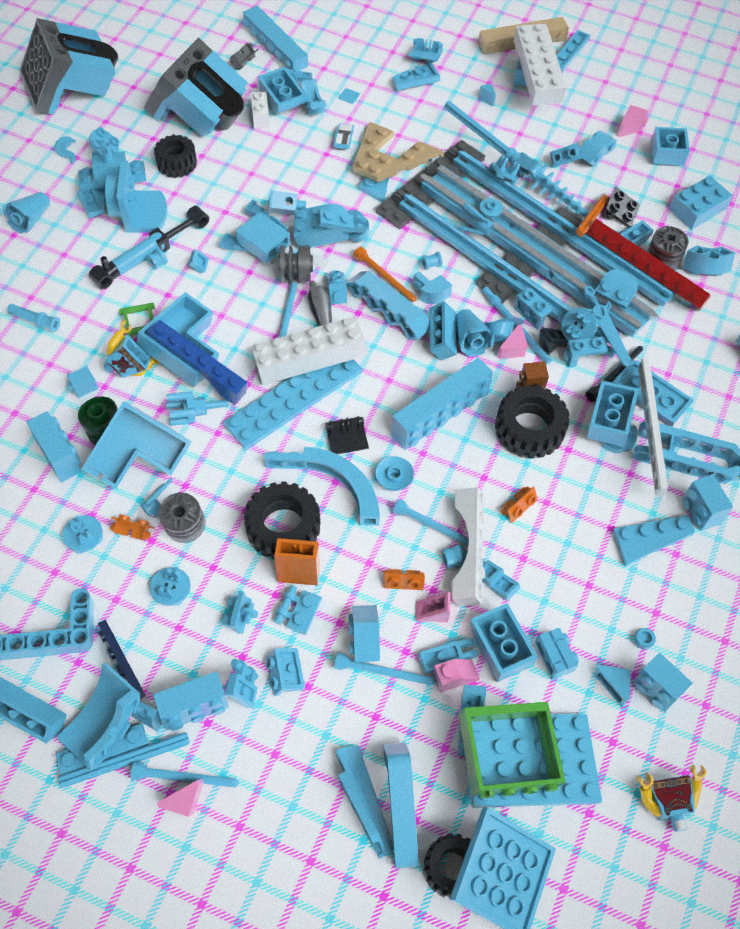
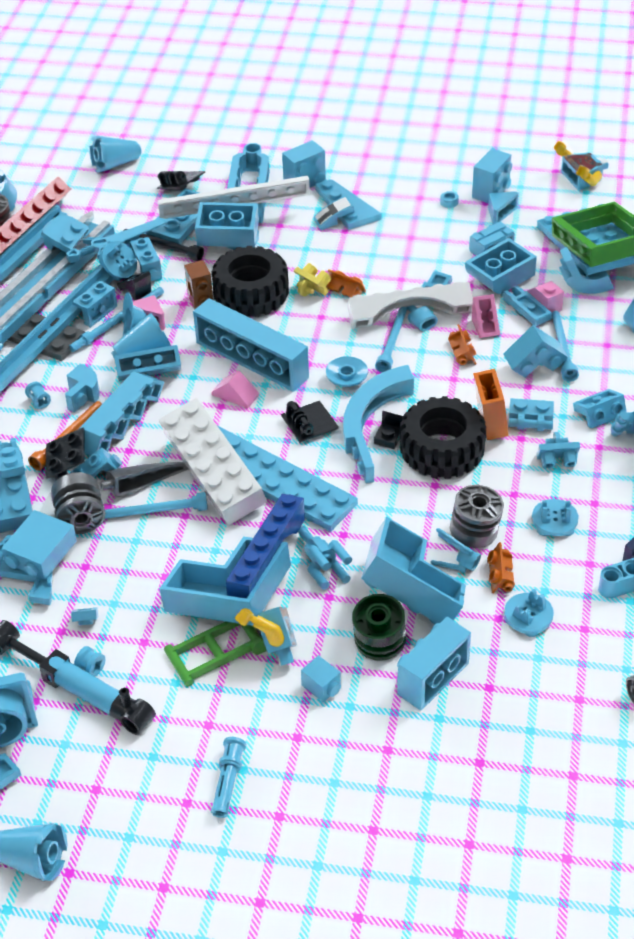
camera: 100 degrees left, 15 degrees down
none -> black hinge [45,428,85,480]
none -> black hinge [156,171,206,191]
none -> bright pink slope [211,370,259,408]
none -> light yellow hips [294,262,331,297]
none -> slope [313,195,355,231]
none -> black slope [374,411,403,449]

